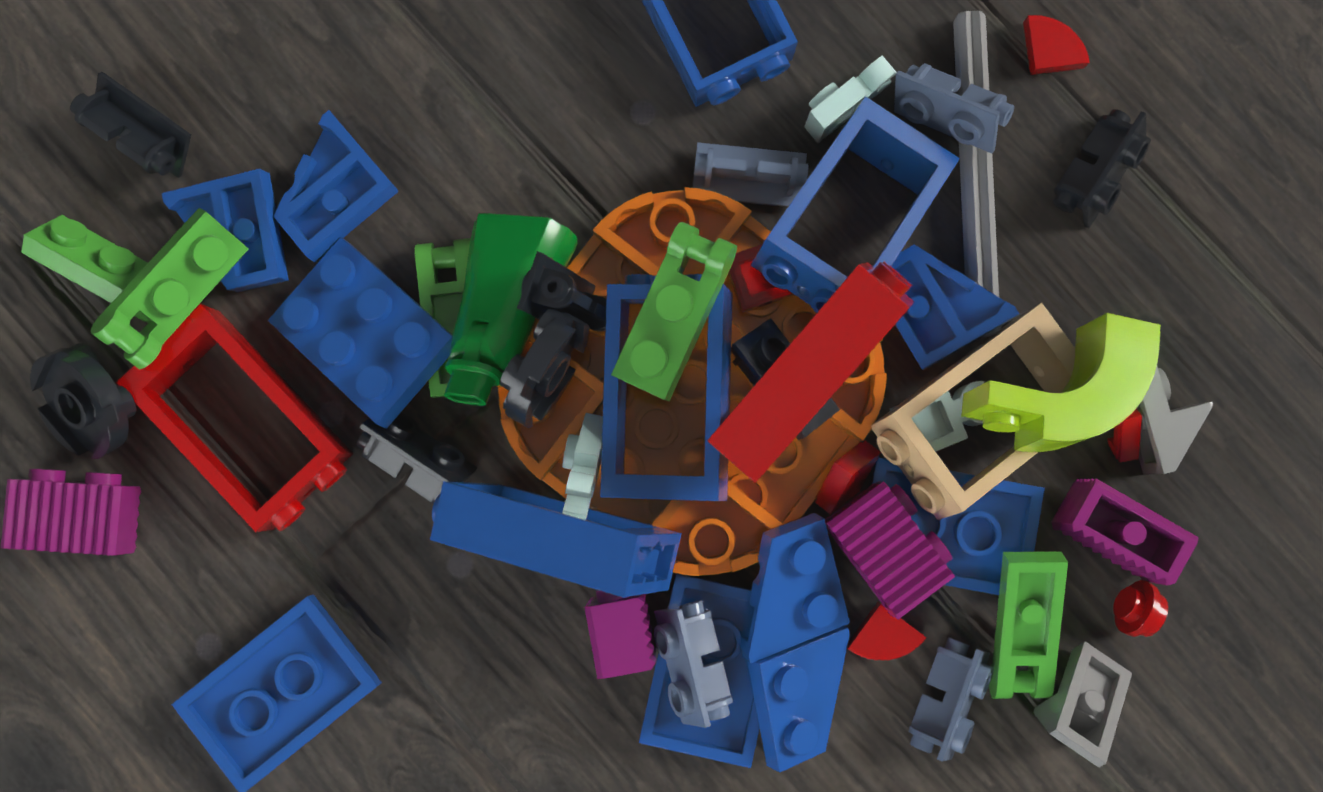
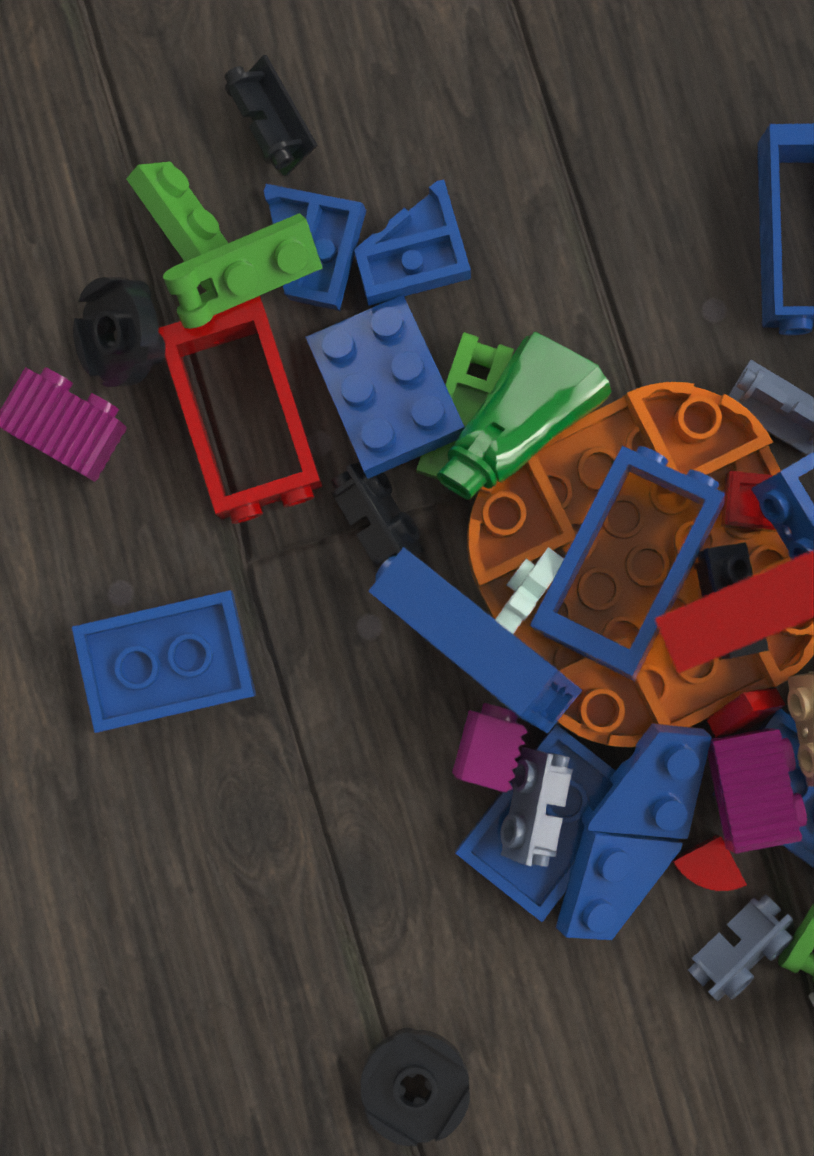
camera: 25 degrees right, 0 degrees up
black plate [500,308,590,428] -> none
black hinge [517,251,607,331] -> none
bright green plate [611,222,737,401] -> none

